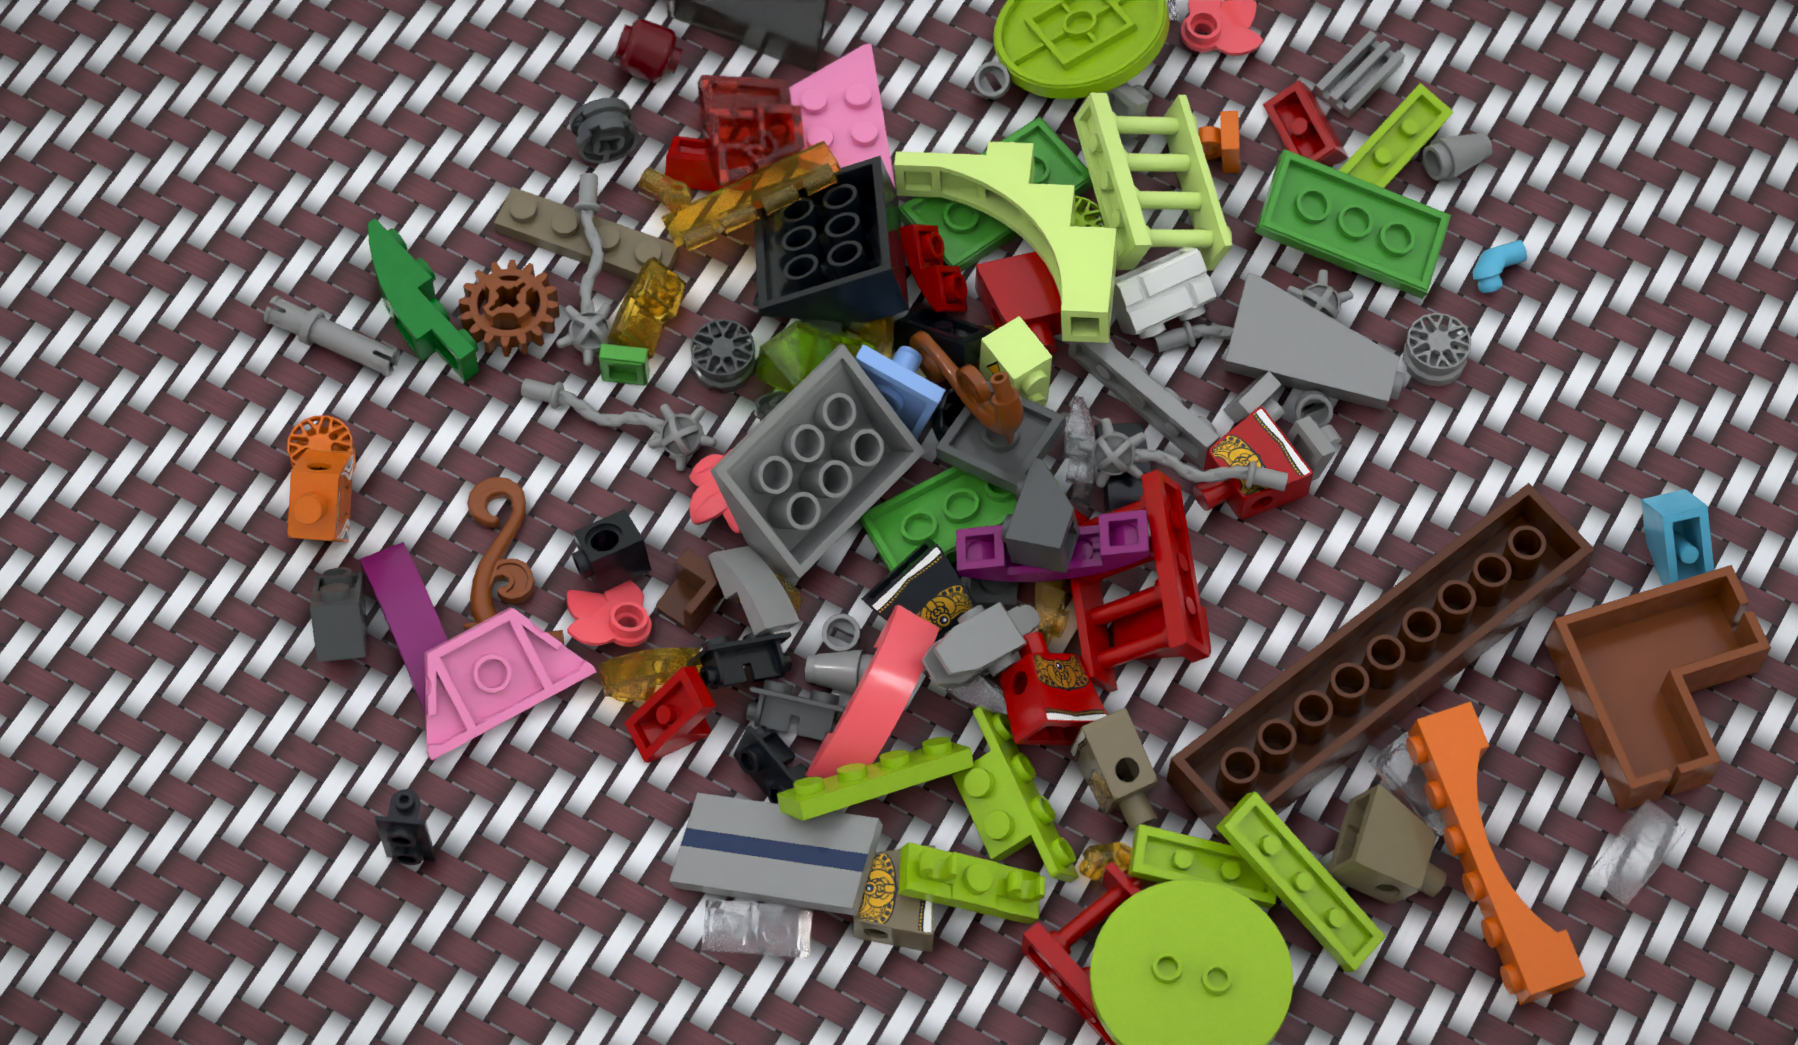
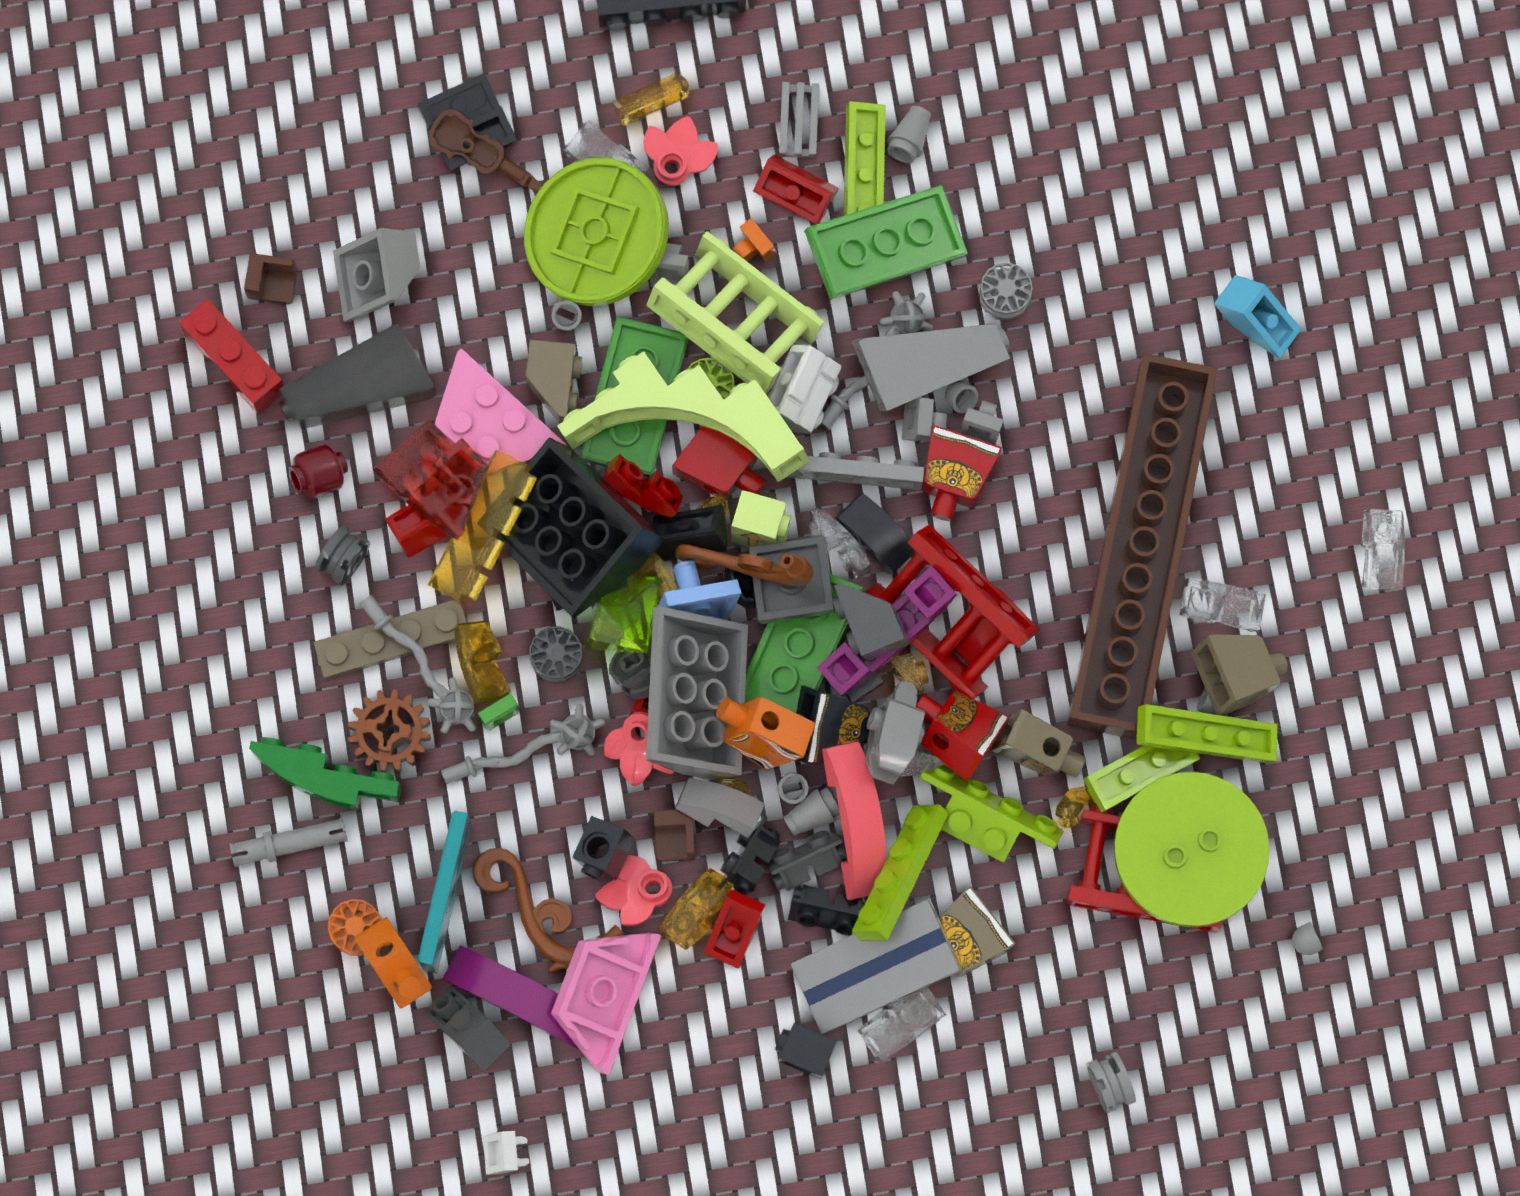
camera: 40 degrees left, 15 degrees up
black hinge [375,789,436,865] -> none
clear yellow arm [639,167,692,212] -> none
lime plate [899,842,1045,925] -> none
light grey piece [1078,418,1289,491] -> none
orange arch [1406,701,1586,1006] -> none
medium azure arm [1473,240,1527,293] -> none
dark orange piece [1545,565,1771,812] -> none
none -> teal tile [418,810,472,974]
none -> white tile [483,1131,529,1175]
none -> dark tan slope [526,340,582,424]
none -> orange torso [716,697,816,770]
none -> black brick [775,1023,837,1080]

